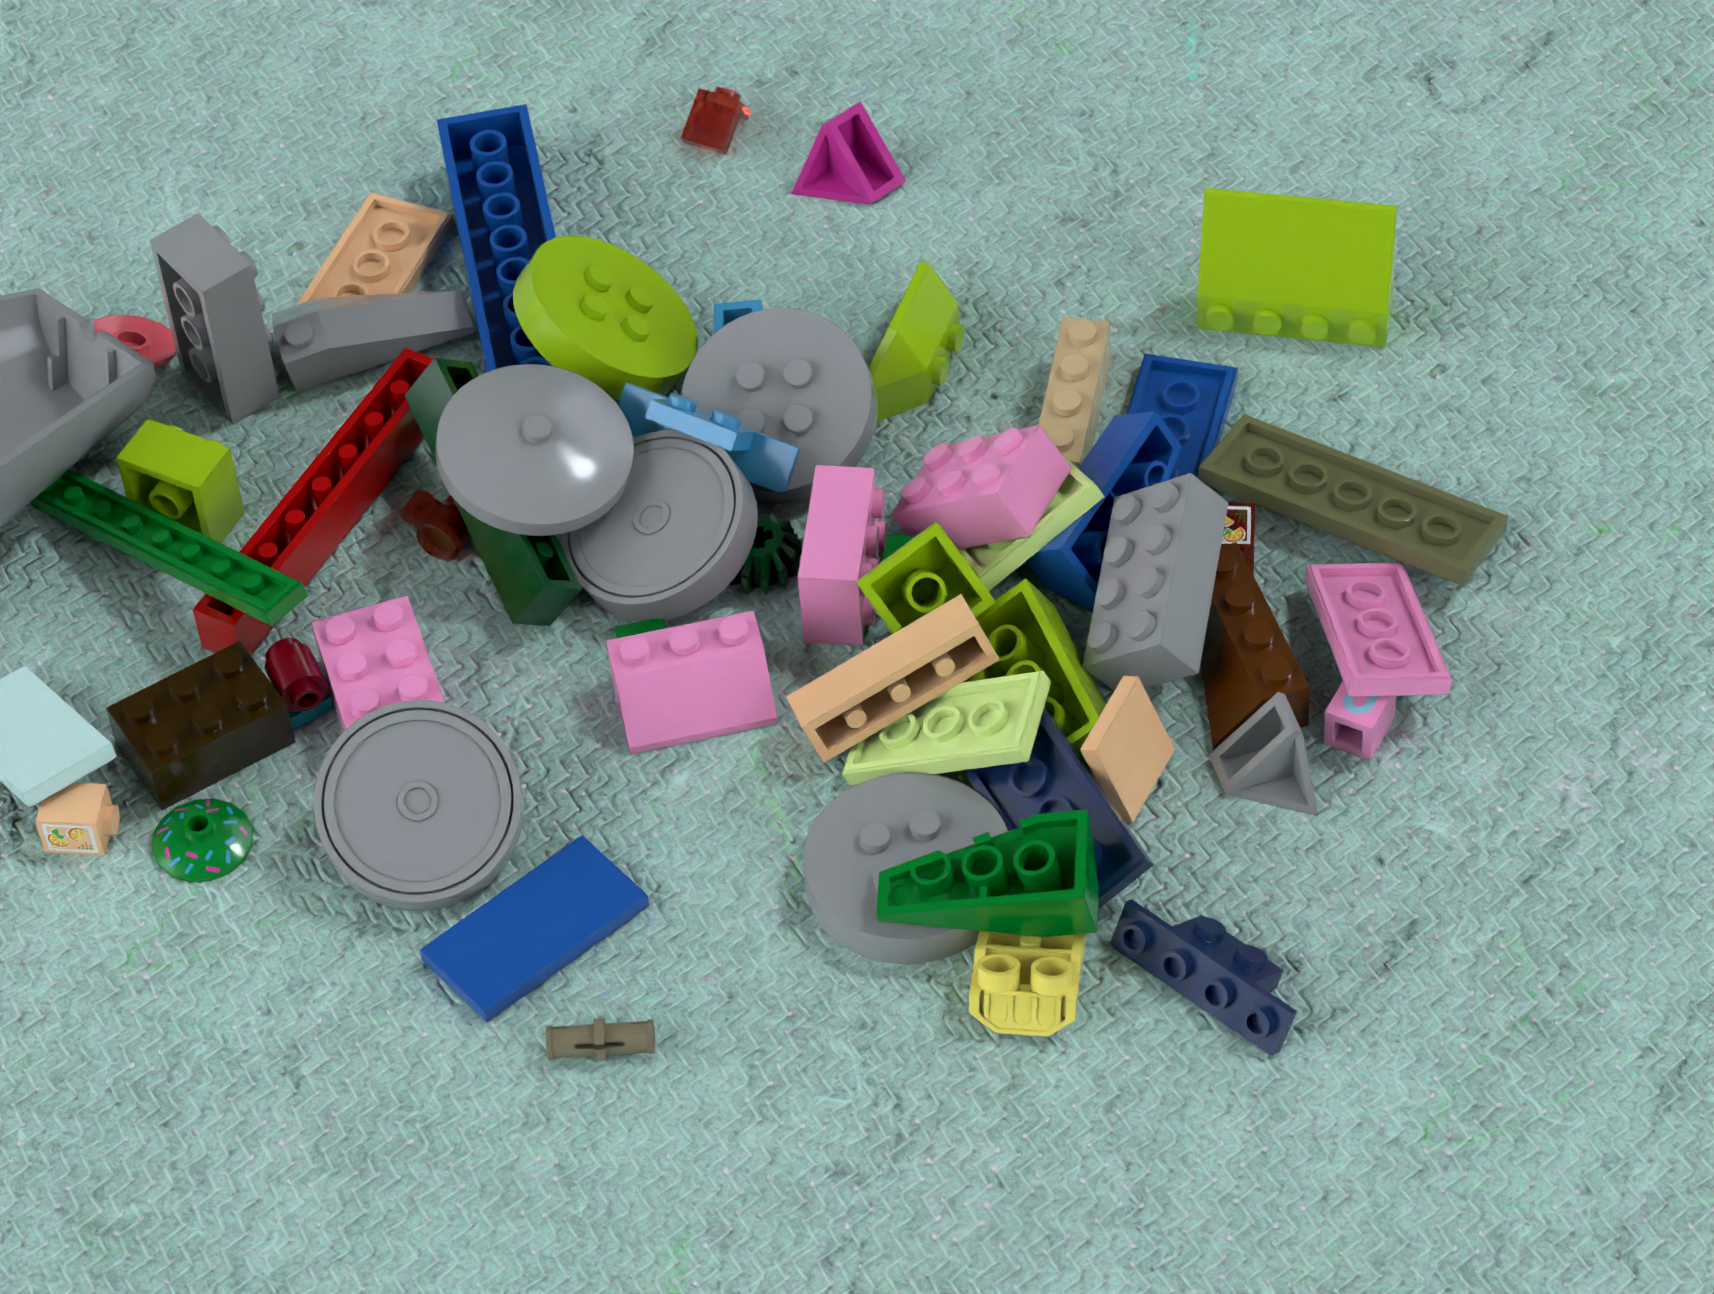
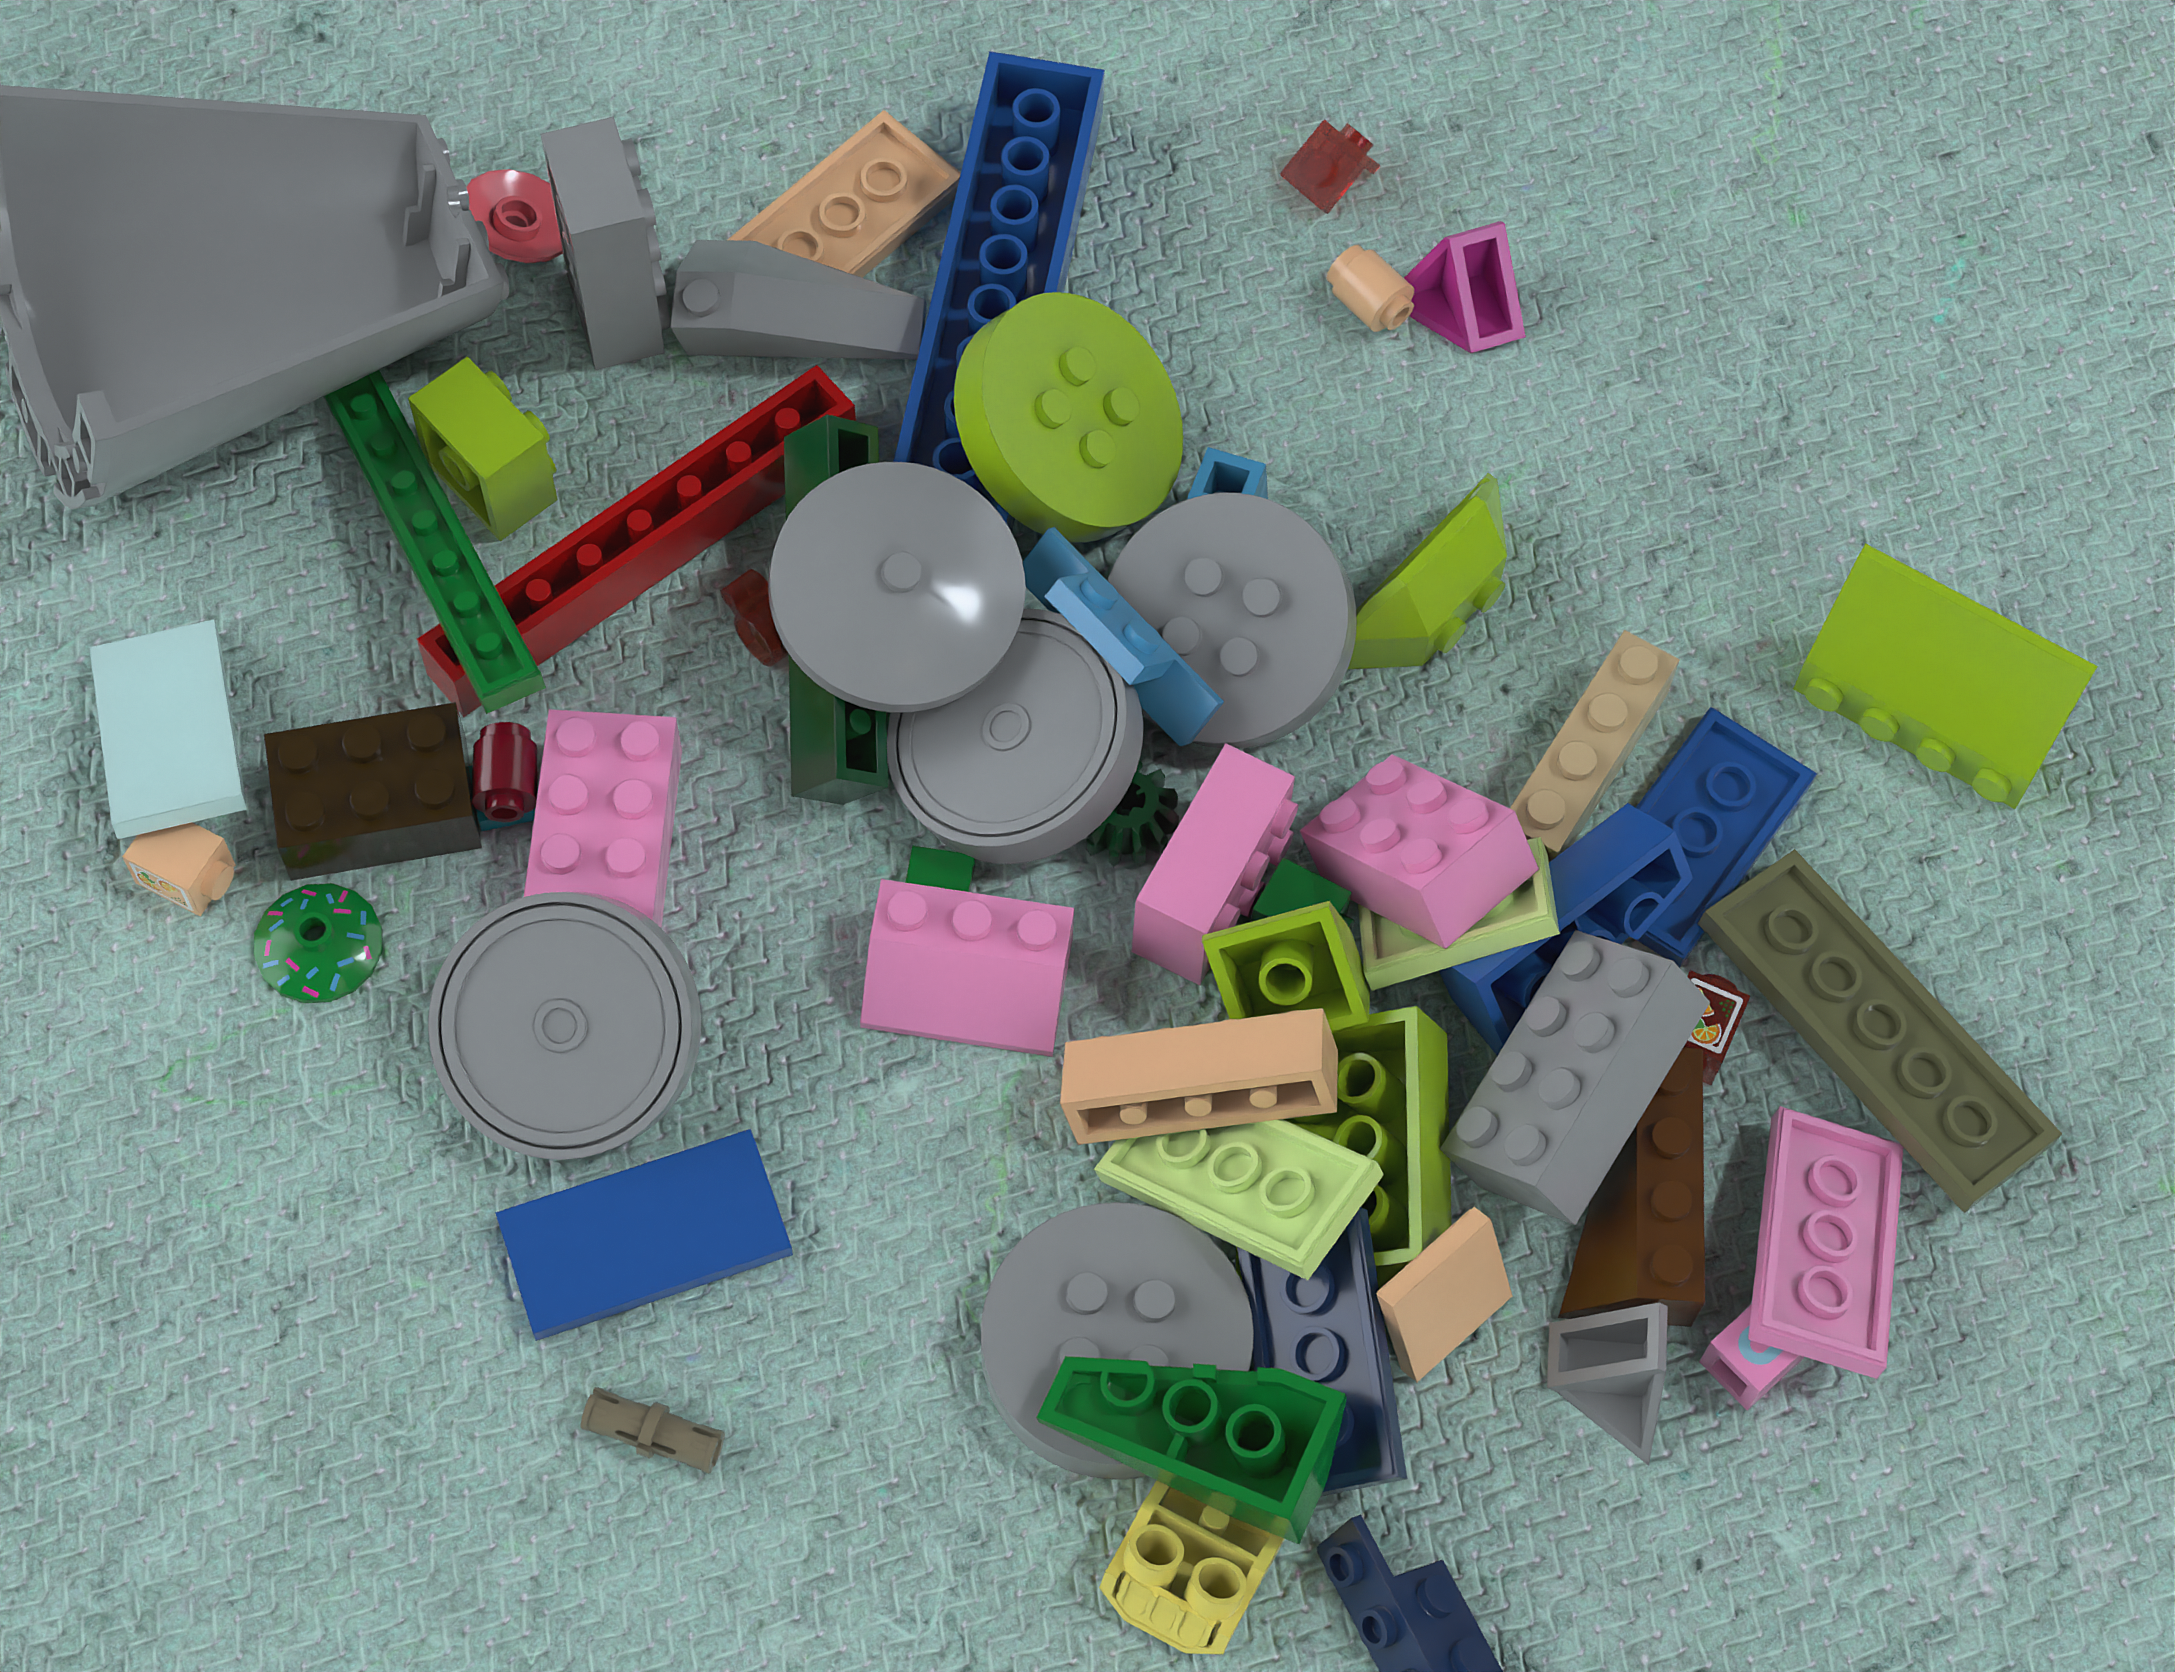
camera: 15 degrees right, 15 degrees up
none -> light nougat brick [1326,245,1414,332]

